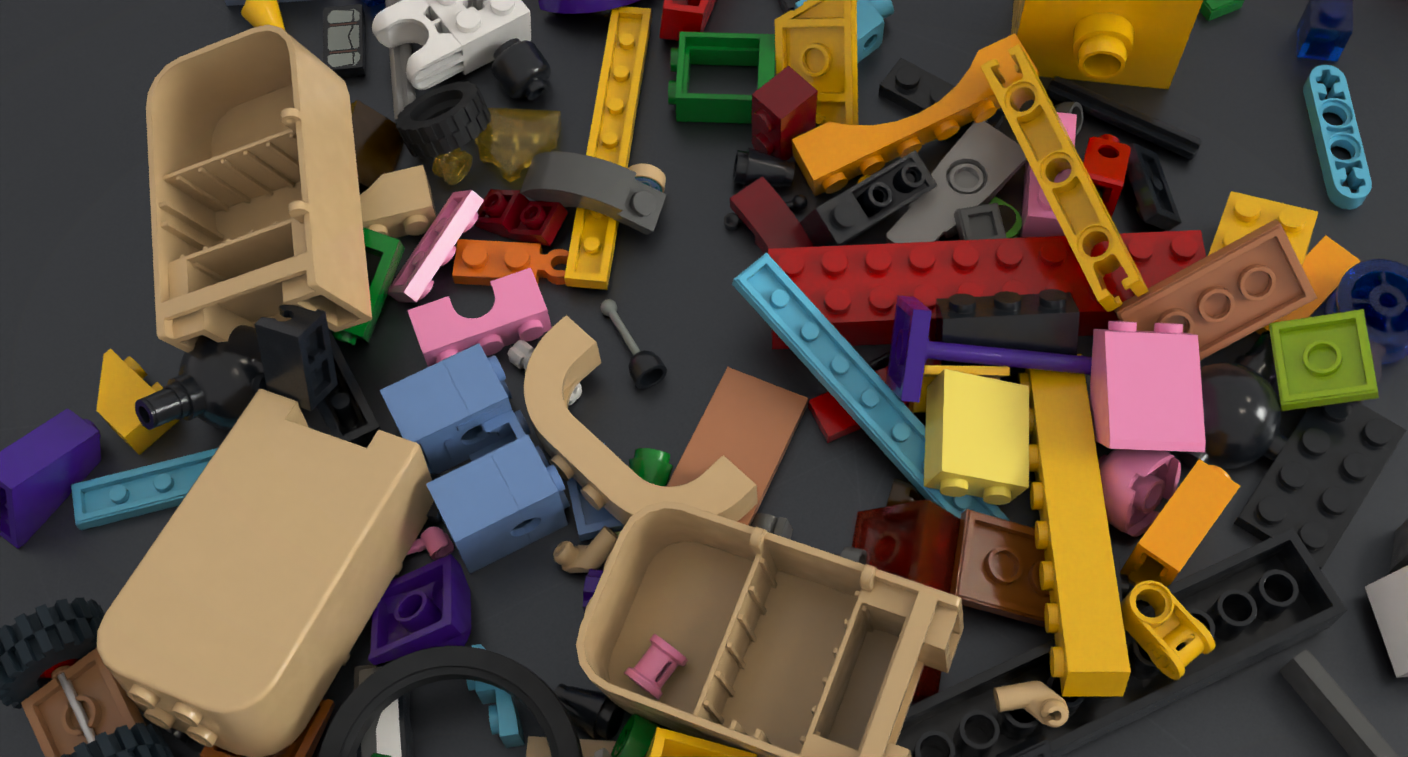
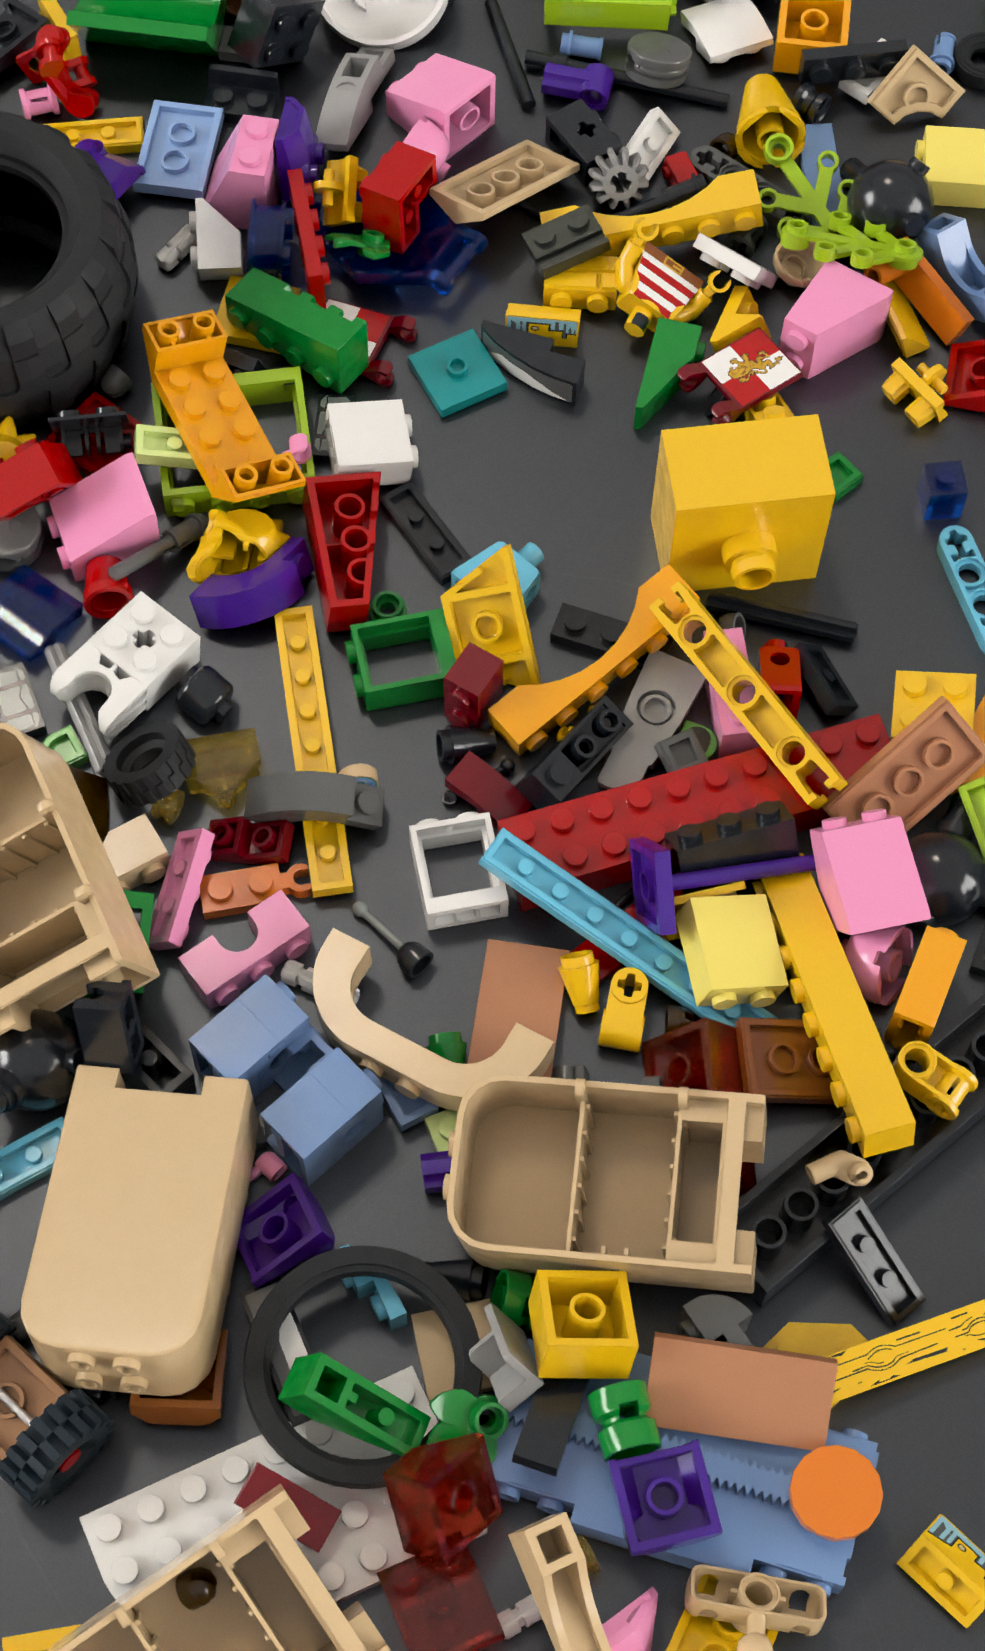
camera: 20 degrees left, 0 degrees up
tan arm [553,526,618,573] -> none
bright pink bush [624,634,688,700] -> none
none -> bright green tile [42,725,89,768]
none -> green plate [368,590,407,621]
none -> white window [409,811,509,931]
none -> yellow cone [558,950,600,1014]
none -> yellow piece [598,967,648,1053]

